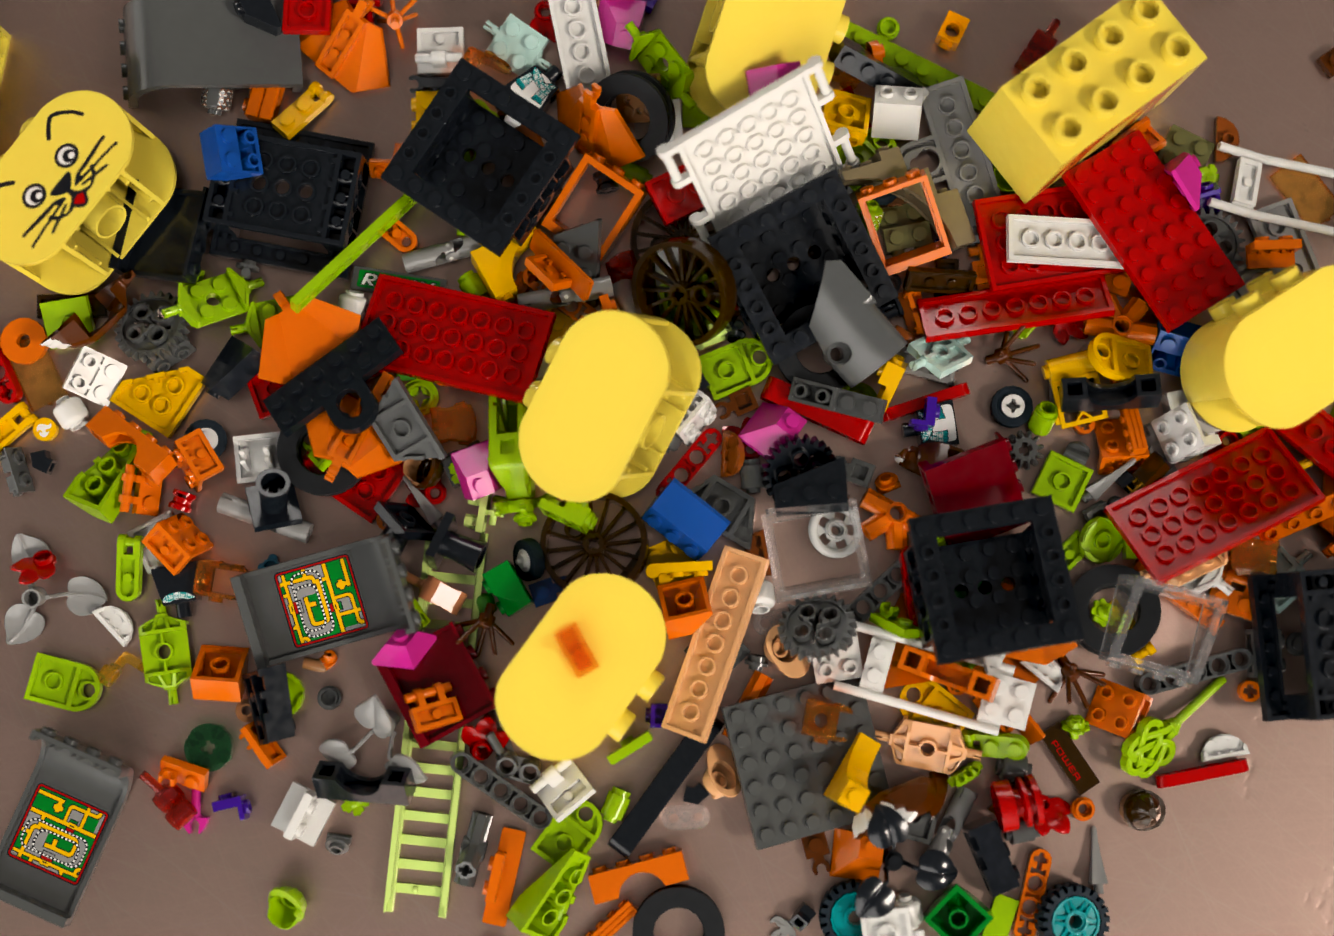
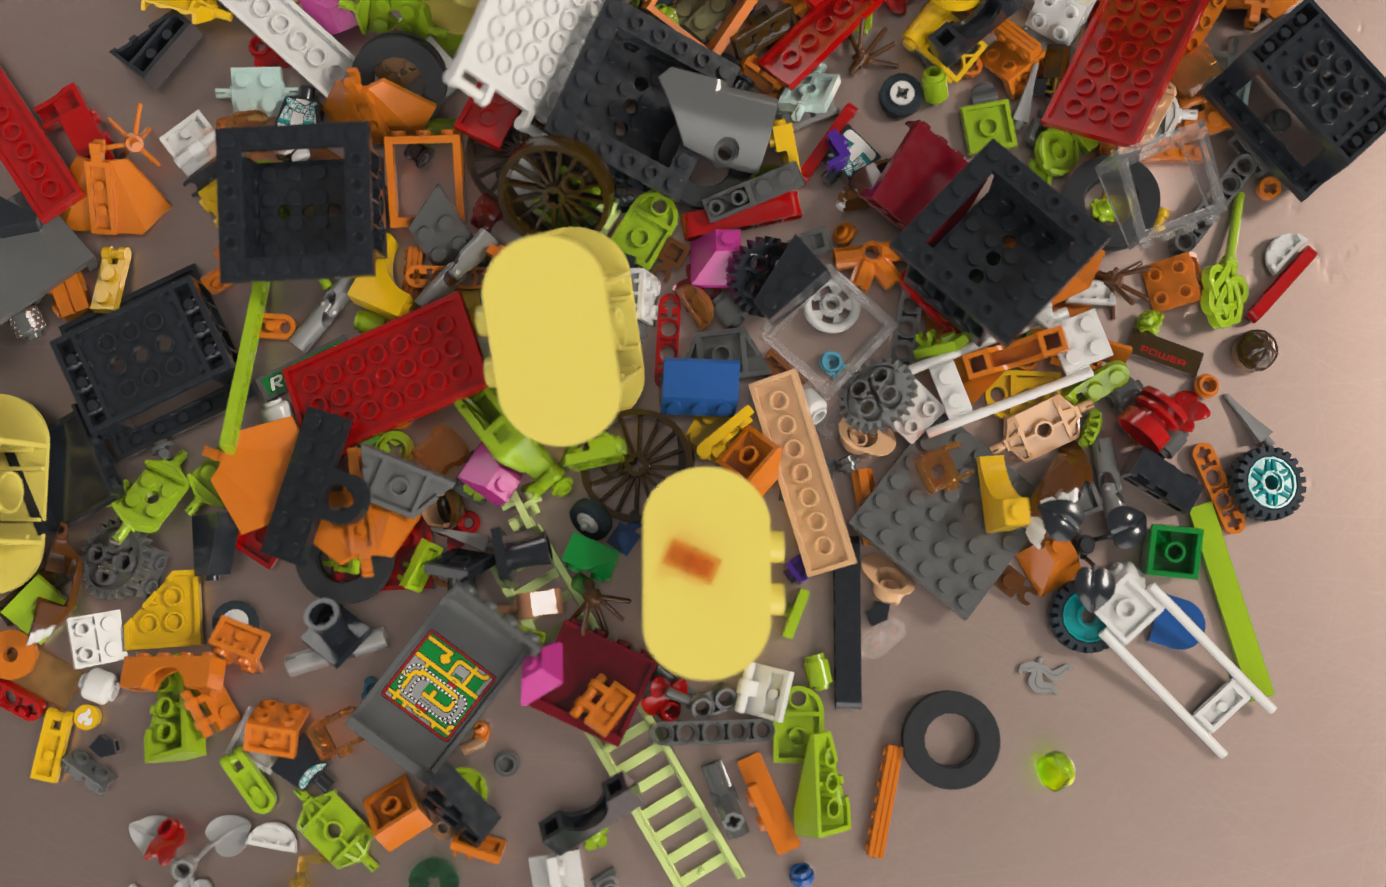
camera: 40 degrees left, 0 degrees up
red wheel [168,488,197,514] -> none
blue slope [199,124,264,181] -> none
white plate [233,431,281,484] -> none
light grey plant [319,694,428,784] -> none
orange bracket [524,229,594,301] -> none
orange arch [588,846,689,905] -> none
black piece [789,902,816,932] -> none
dark grey gear [1008,430,1044,470] -> none
none -> lime plate [397,538,444,594]
none -> medium azure plate [819,351,844,375]

